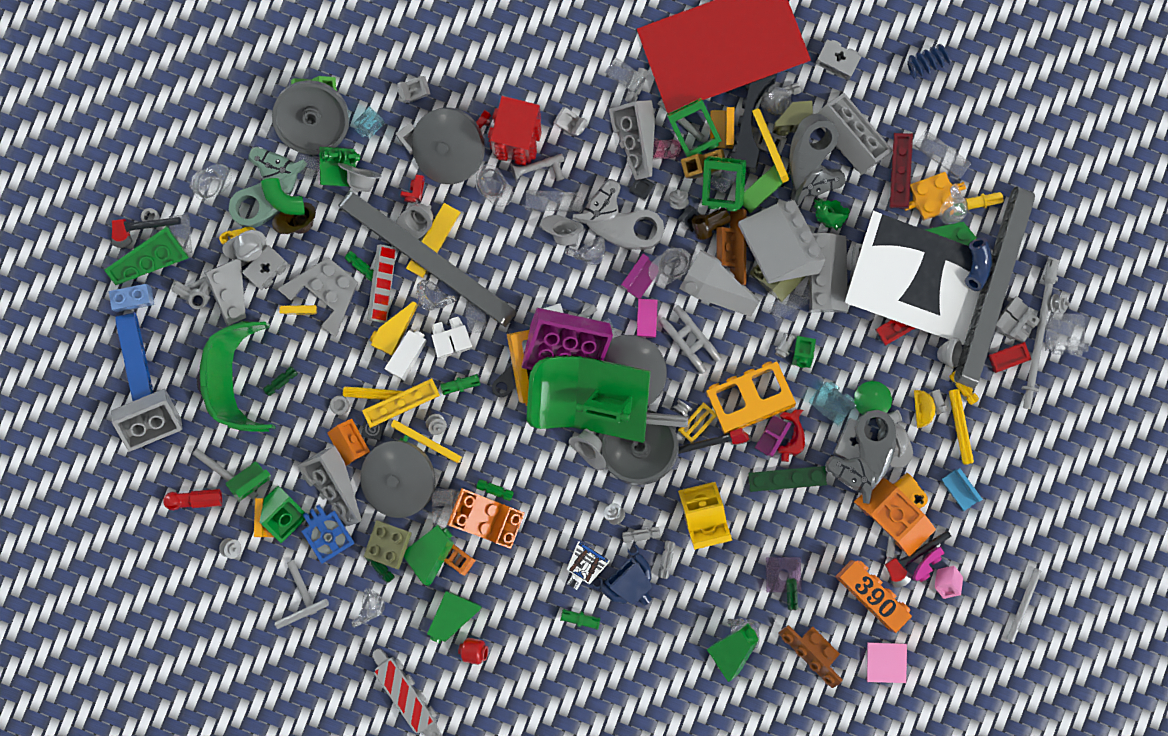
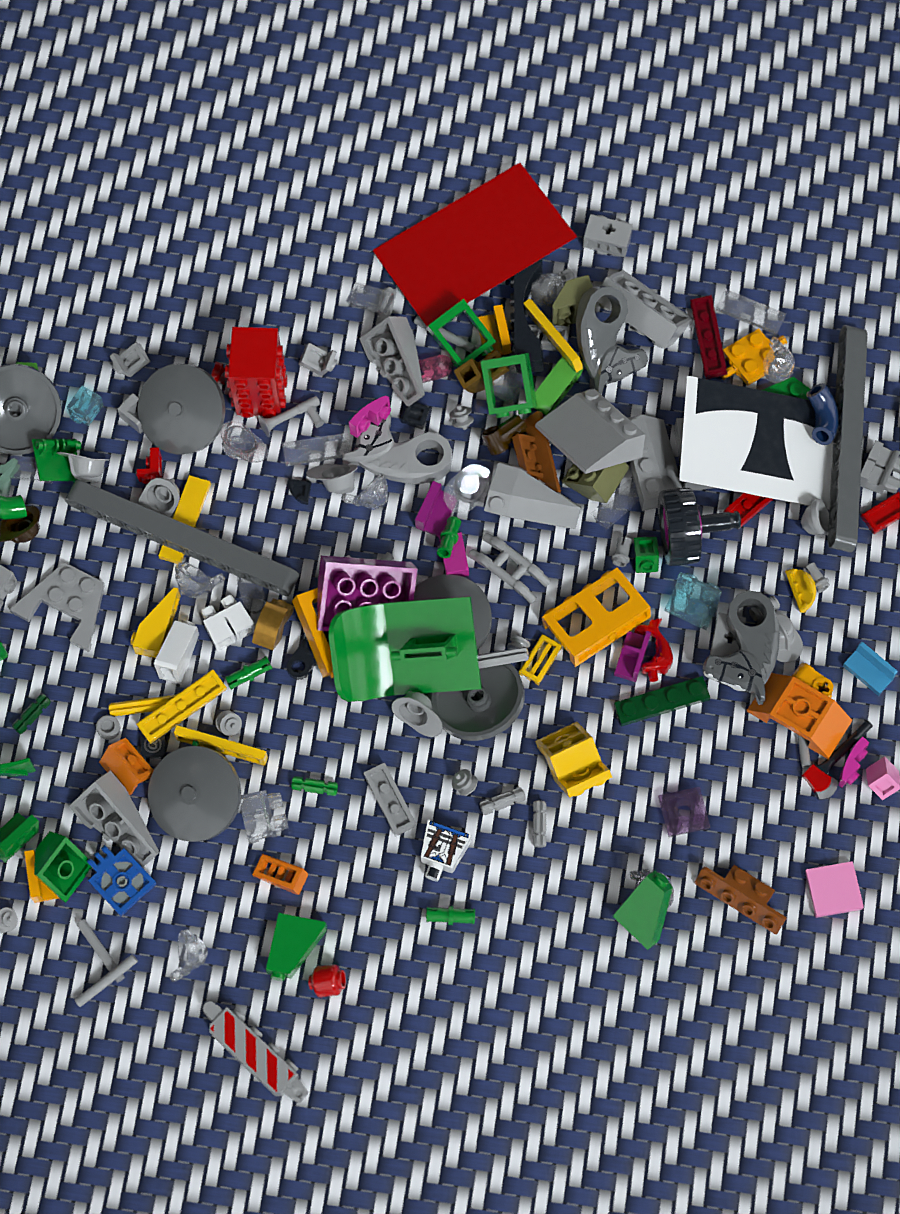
camera: 10 degrees left, 15 degrees down
yellow tile [279,305,317,315] -> none
green axle [344,251,374,282] -> none
olive plate [363,520,412,569] -> none
dark green axle [366,558,395,583] -> none
tile [367,244,396,323] -> none
green slope [404,525,454,586] -> none
orange slope [447,488,525,549] -> none
dark blue torso [592,544,652,606] -> none
black plate [678,205,701,232] -> none
black piece [678,428,752,454] -> none
dark green axle [786,578,798,611] -> none
green hair [813,198,850,231] -> none
orange brick [835,560,912,633] -> none
green dish [854,381,892,418] -> none
dark blue piece [907,44,950,80] -> none
yellow axle [949,371,979,405] -> none
yellow axle [949,389,974,465] -> none
yellow axle [964,192,1004,210] -> none
none -> pearl gold brick [252,598,294,651]
none -> black tile [288,479,312,505]
none -> dark pink slope [349,395,391,438]
none -> light grey plate [363,762,417,837]
none -> green pin [437,516,461,558]
none -> black wheel [658,488,741,566]

